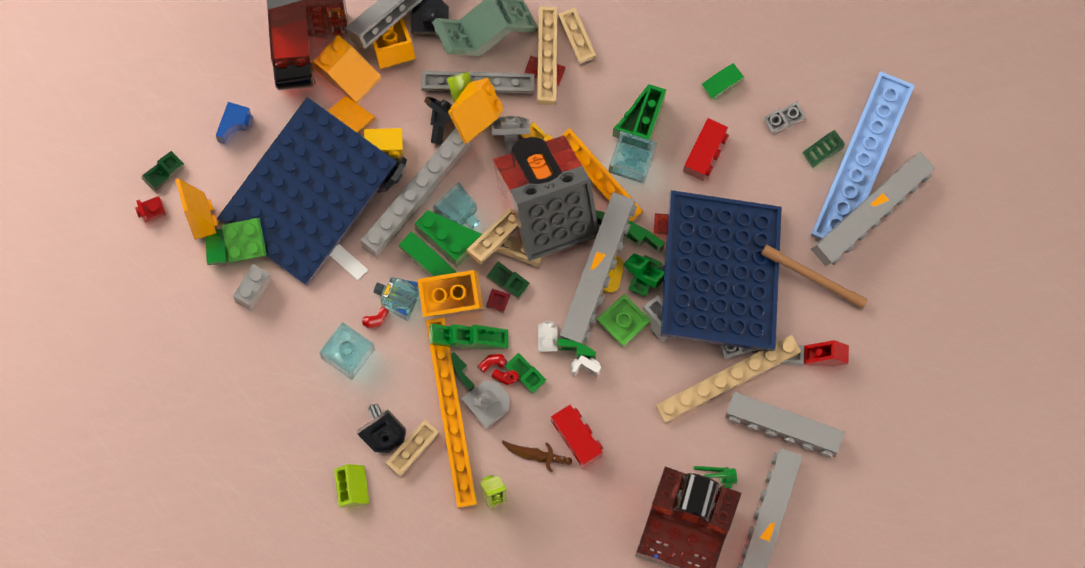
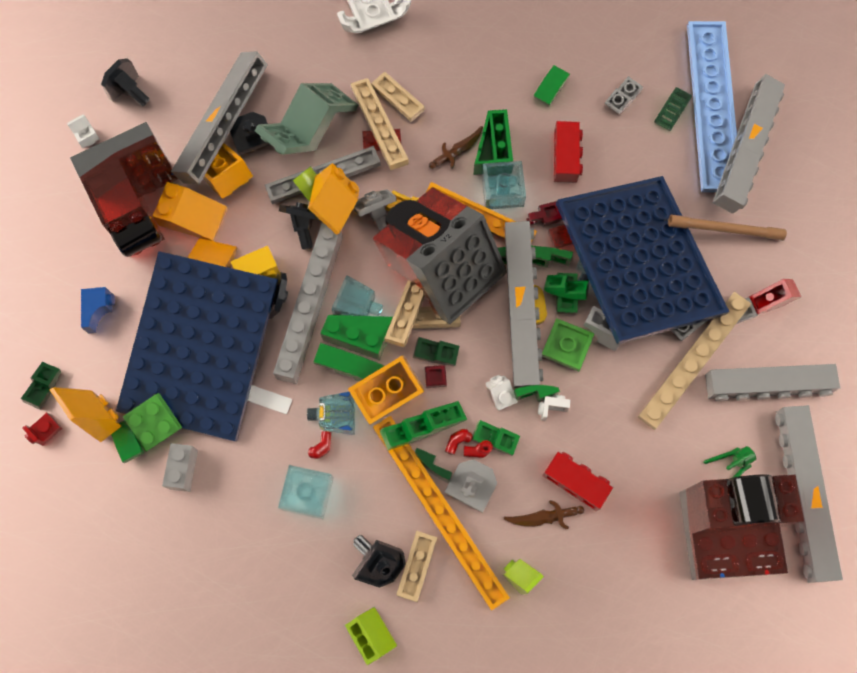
camera: 20 degrees left, 0 degrees up
none -> reddish brown piece [429,126,483,169]
none -> dark red plate [526,201,563,226]

